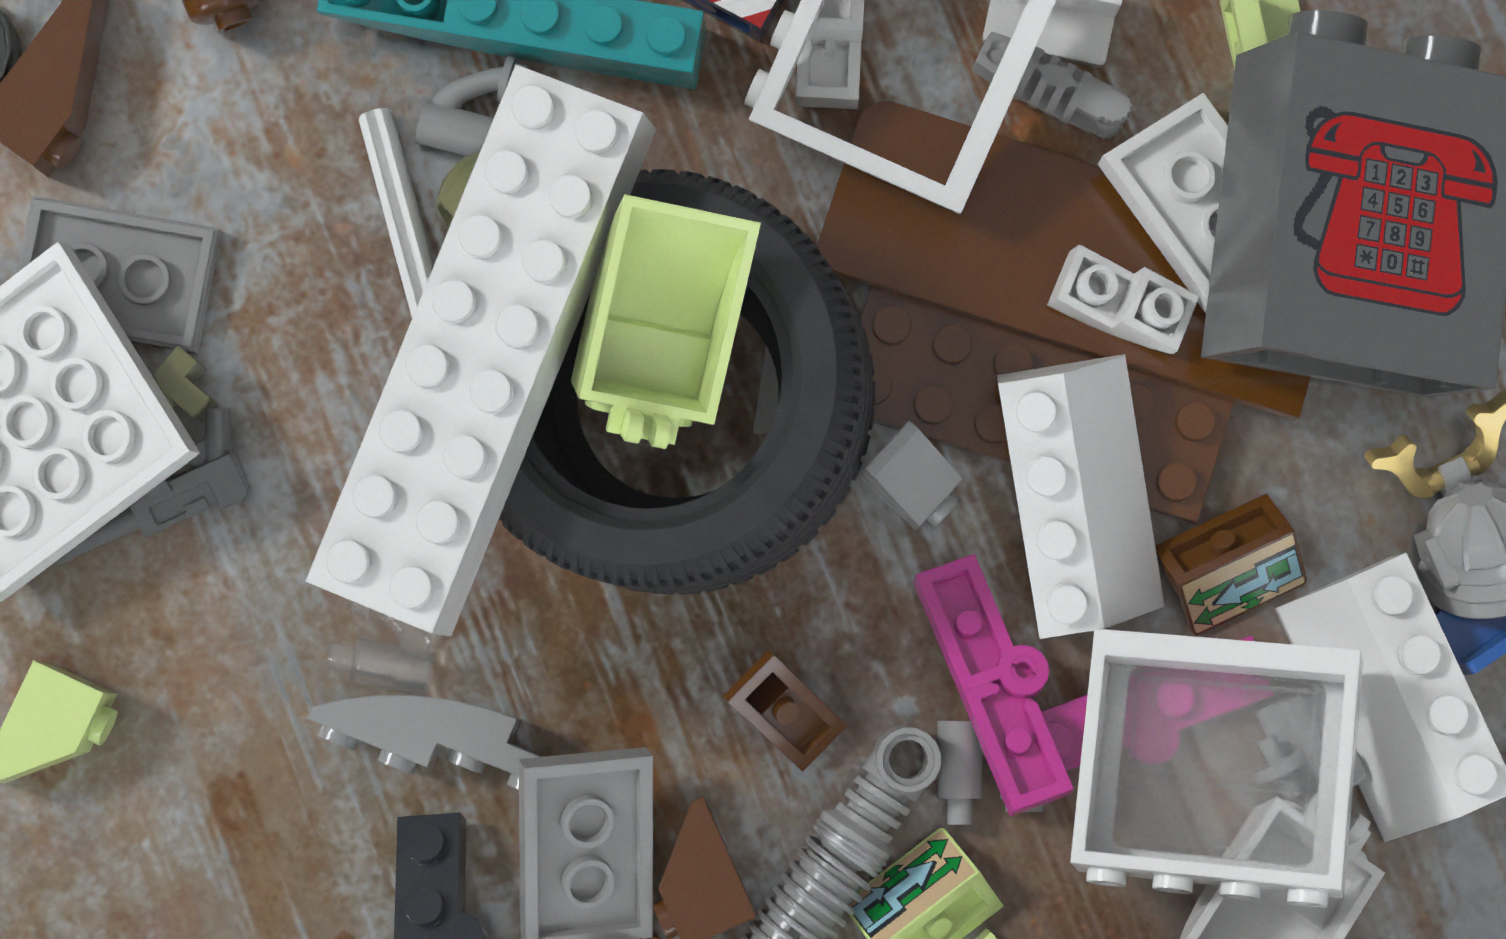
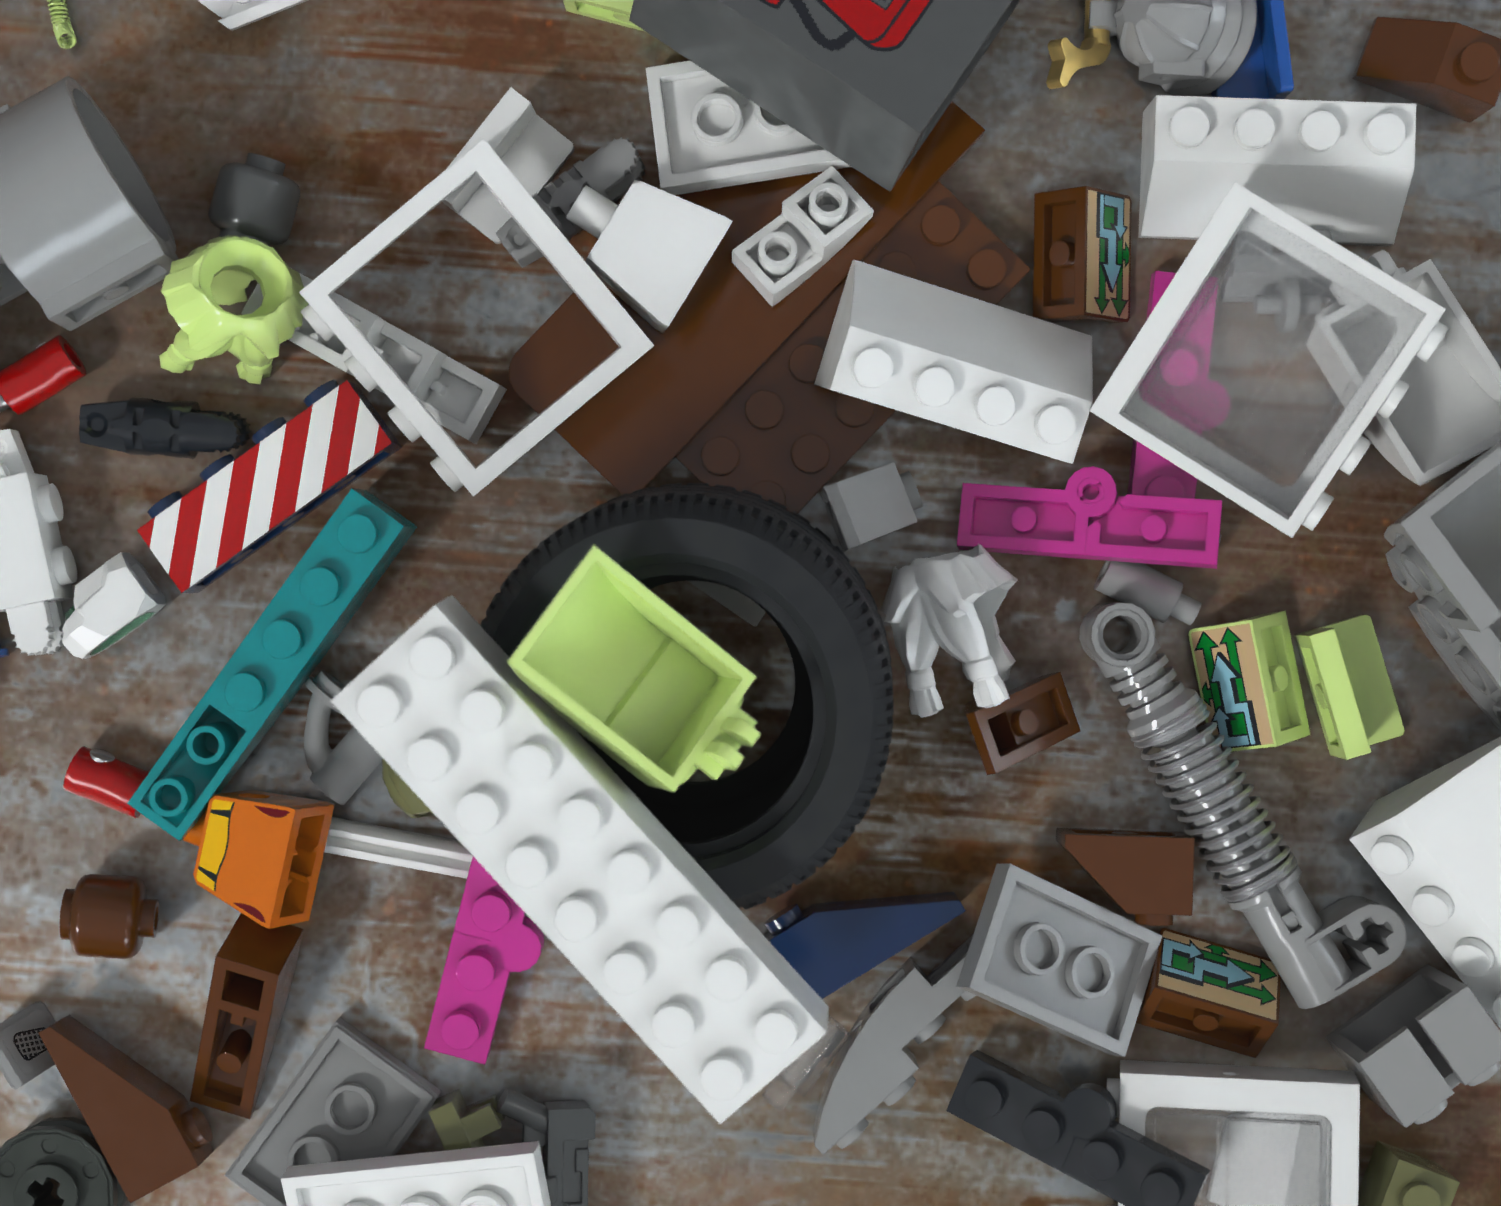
camera: 60 degrees left, 5 degrees up
none -> orange torso [183,790,335,929]
none -> reddish brown slope [190,913,304,1119]
none -> dark pink hinge [424,856,544,1065]
none -> white torso [566,180,733,333]
none -> dark blue slope [763,892,966,999]
none -> white piece [881,544,1018,718]

